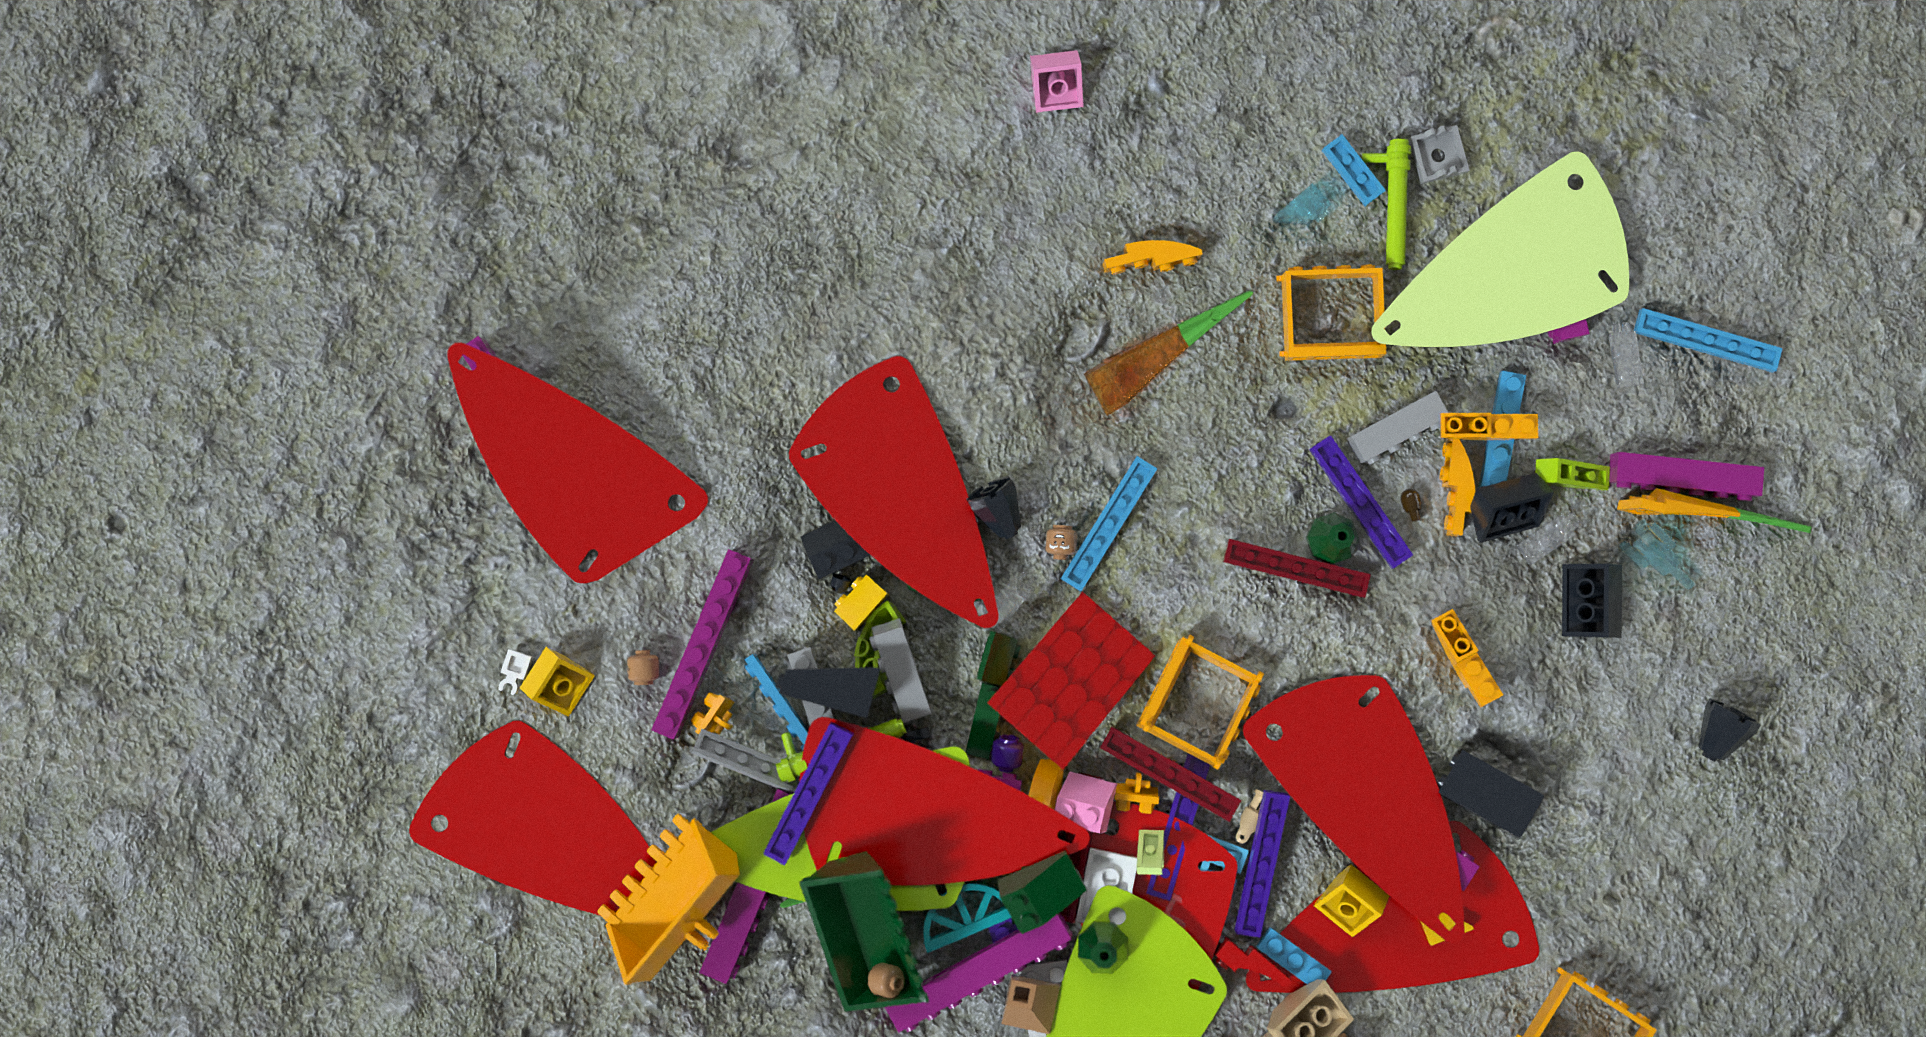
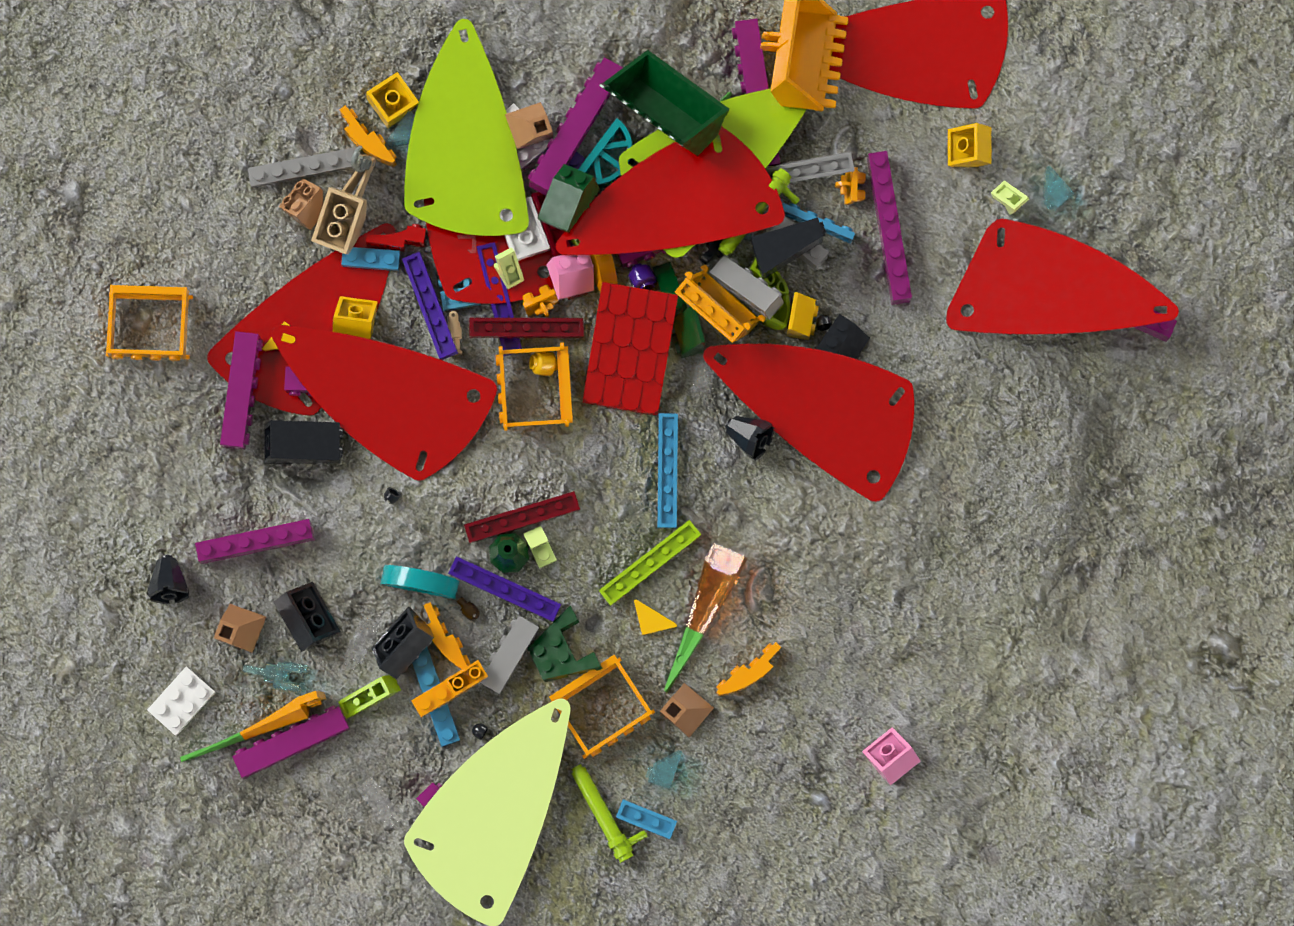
camera: 145 degrees right, 5 degrees down
white plate [499,649,533,695] -> none
medium nougat head [627,650,660,685] -> none
dark purple plate [763,722,854,866] -> none
medium nougat head [868,963,905,998] -> none
medium nougat head [1045,525,1078,560] -> none
dark green cone [1078,921,1128,974] -> none
light grey piece [1409,125,1469,184] -> none
light orange slope [1431,609,1503,708] -> none
dark azure plate [1633,308,1783,373] -> none
none -> white plate [147,666,216,736]
none -> magenta brick [195,519,315,564]
none -> medium nougat slope [214,604,266,653]
none -> magenta brick [220,331,263,450]
none -> teal window [380,565,459,600]
none -> black hinge [384,487,401,504]
none -> black hinge [472,723,489,740]
none -> yellowish green slope [524,526,557,569]
none -> dark green wing [528,606,603,682]
none -> yellow head [529,352,558,376]
none -> lime plate [599,520,701,606]
none -> yellow tile [634,600,677,635]
none -> medium nougat slope [660,683,714,738]
none -> light orange window [675,265,766,343]
none -> yellowish green slope [991,181,1029,215]
none -> clear light blue slope [1042,165,1074,212]

